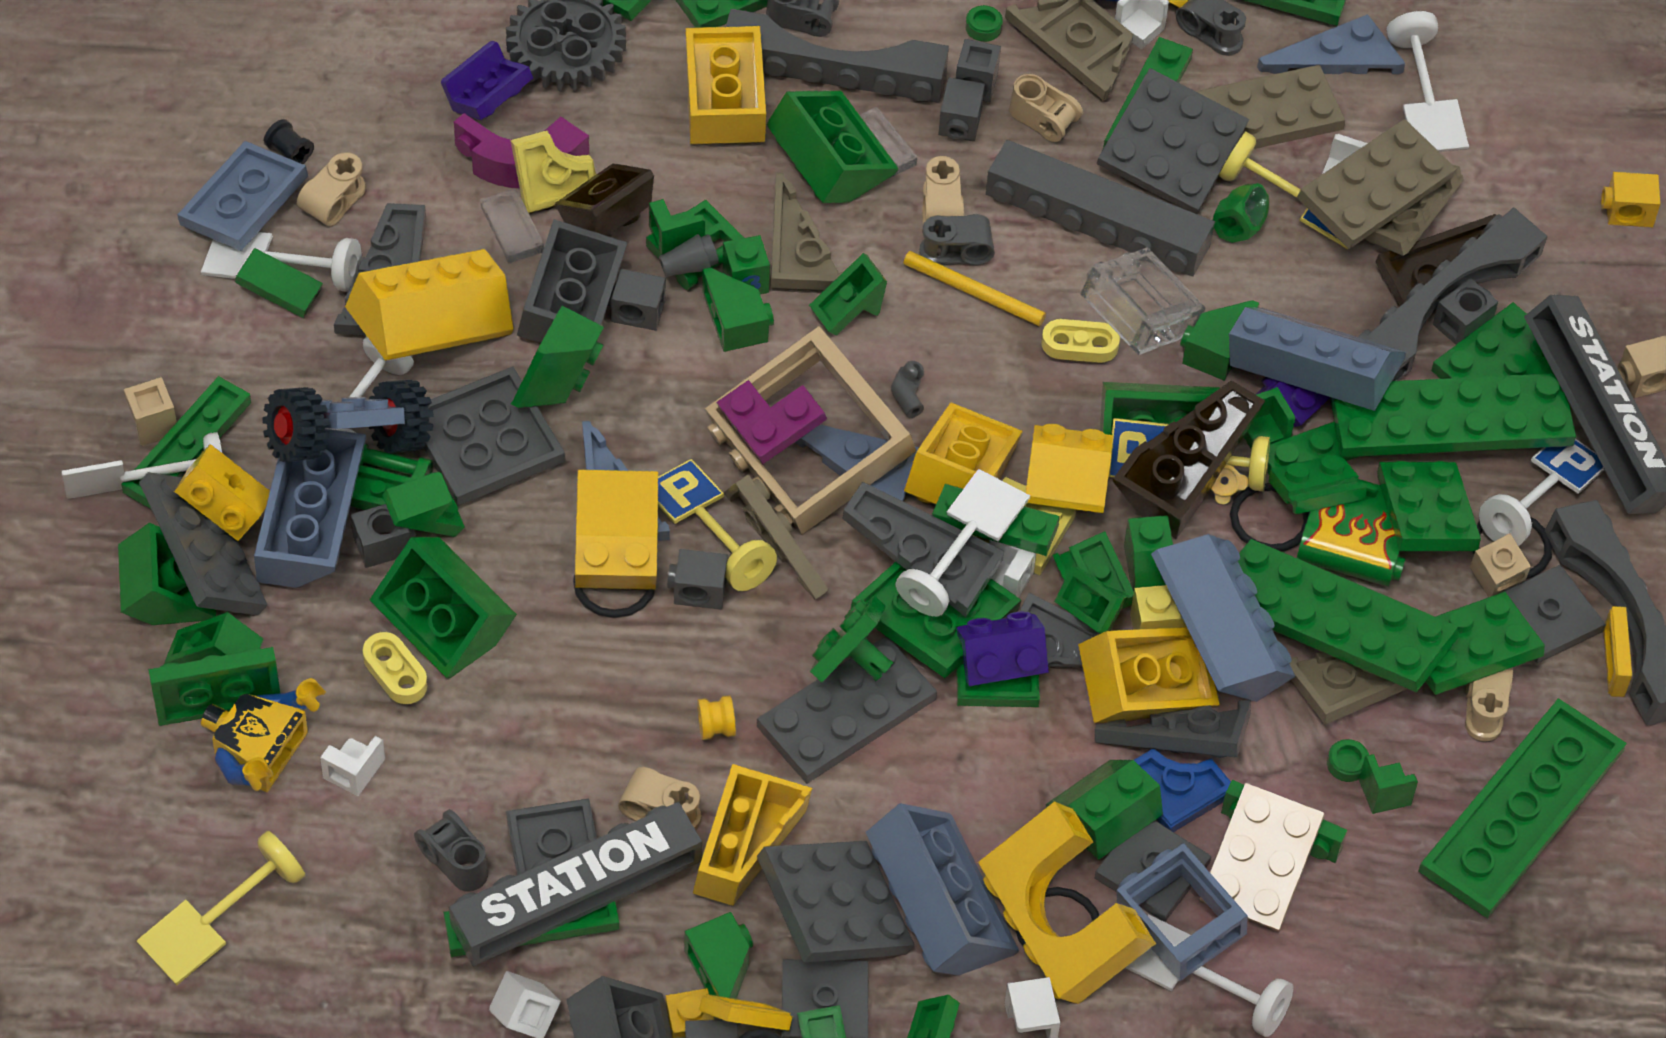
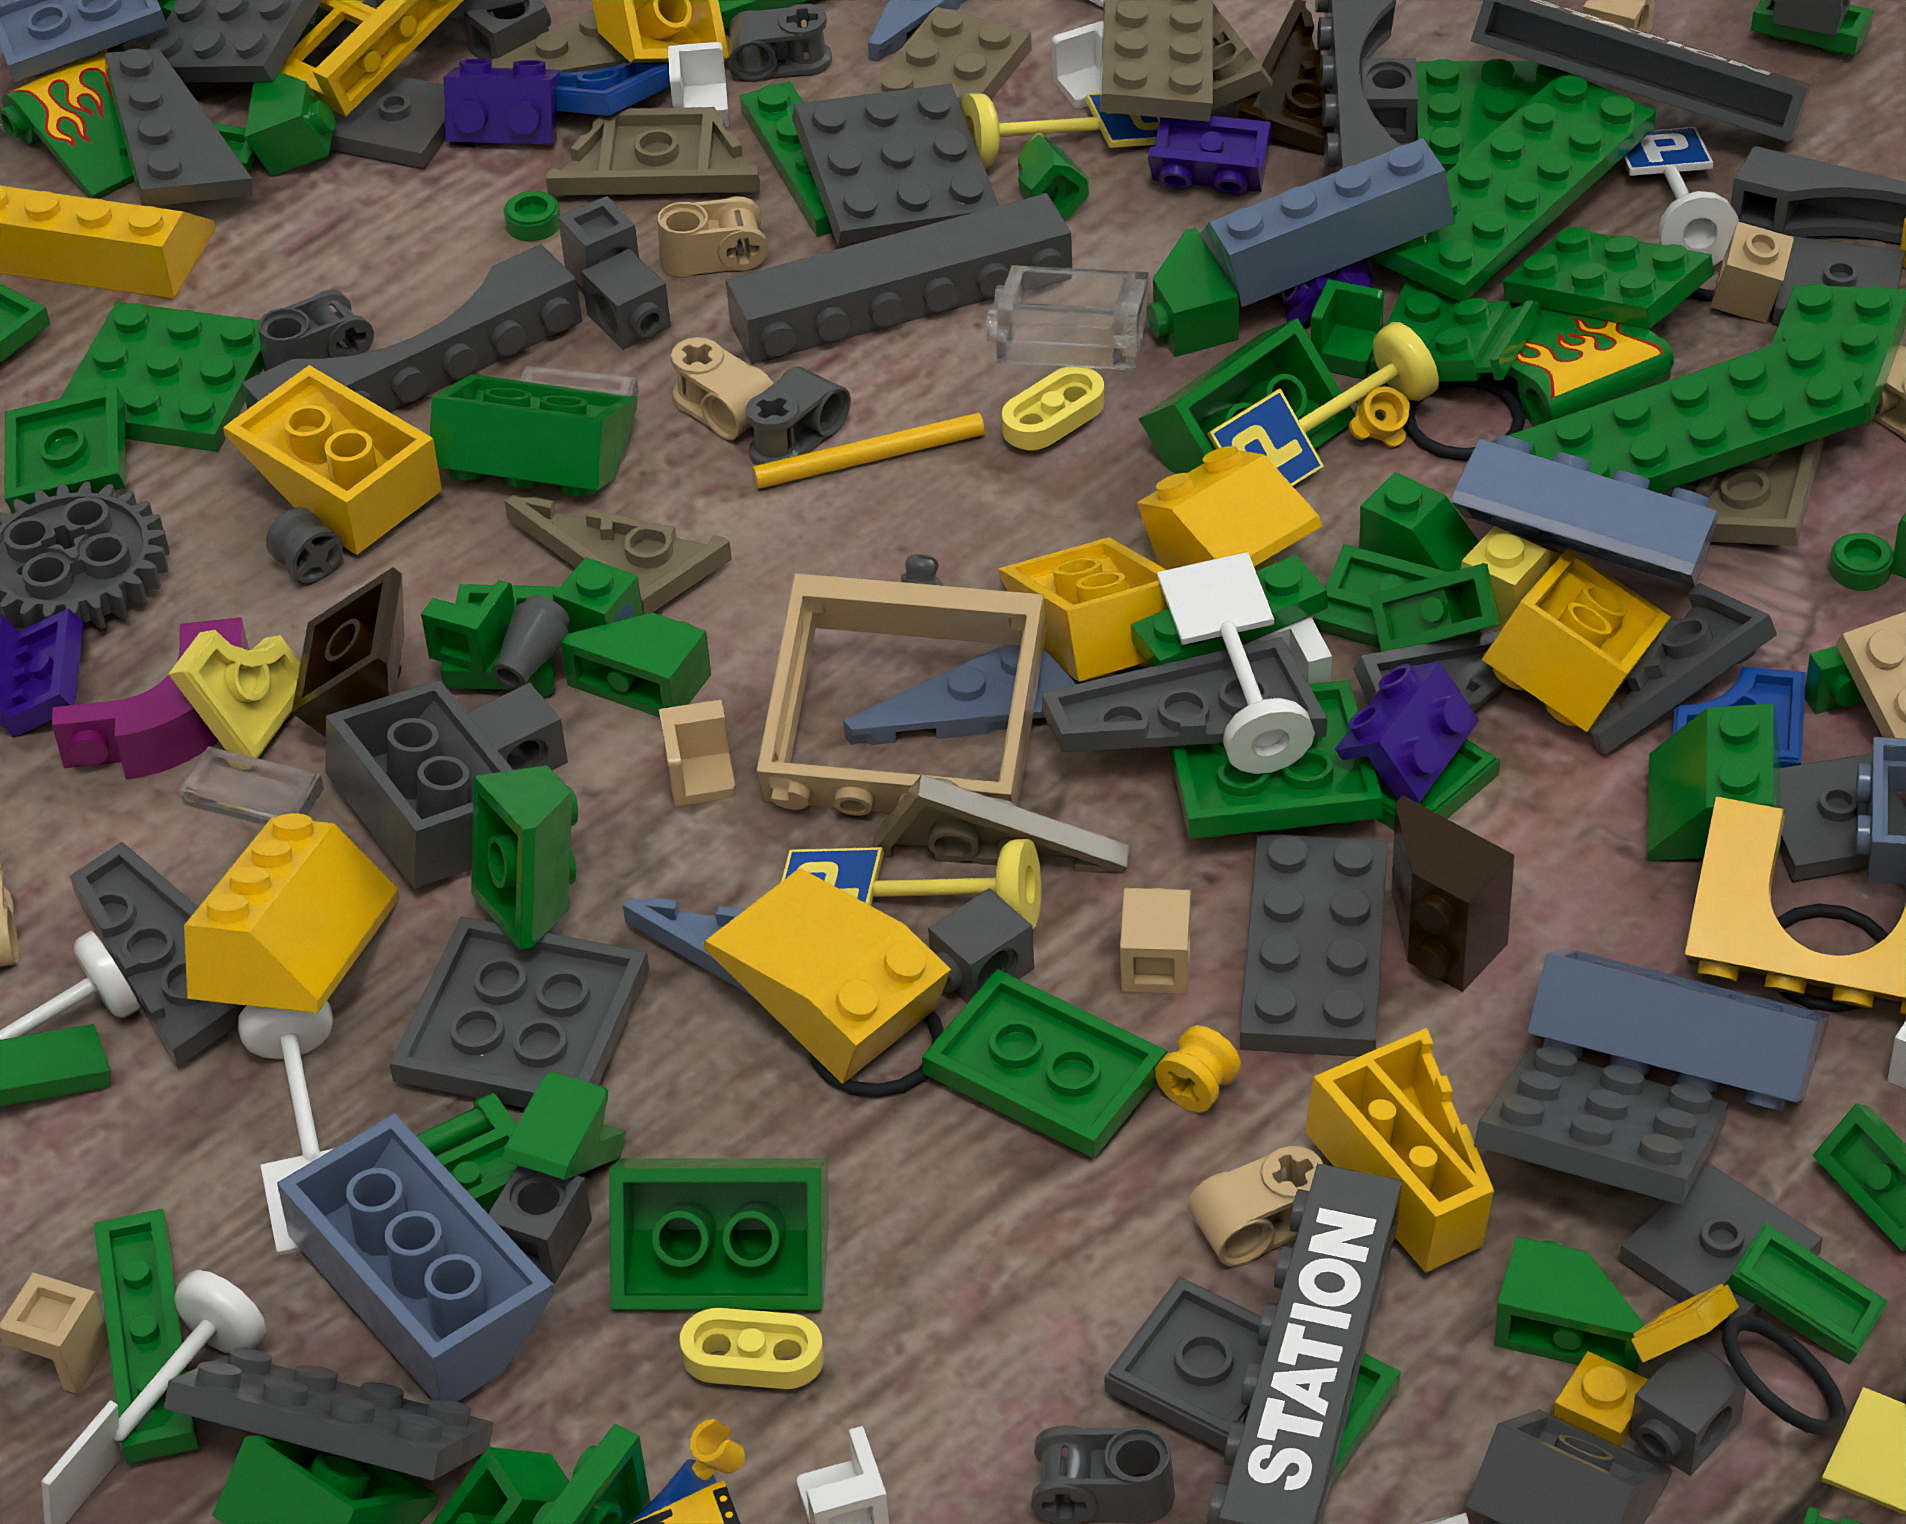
camera: 40 degrees left, 10 degrees down
yellow brick [174,444,270,541] -> none
black plate [262,380,434,462] -> none
magenta plate [716,380,827,465] -> none
green slope [809,253,887,336] -> none
green plate [810,595,893,682] -> none
dark brown wedge [1113,380,1265,539] -> none
none -> dark grey wheel [266,507,343,583]
none -> tan panel [659,699,736,807]
none -> green plate [922,969,1168,1158]
none -> tan brick [1120,888,1191,994]
none -> dark purple bracket [1148,116,1272,194]
none -> dark brown slope [1391,796,1514,992]

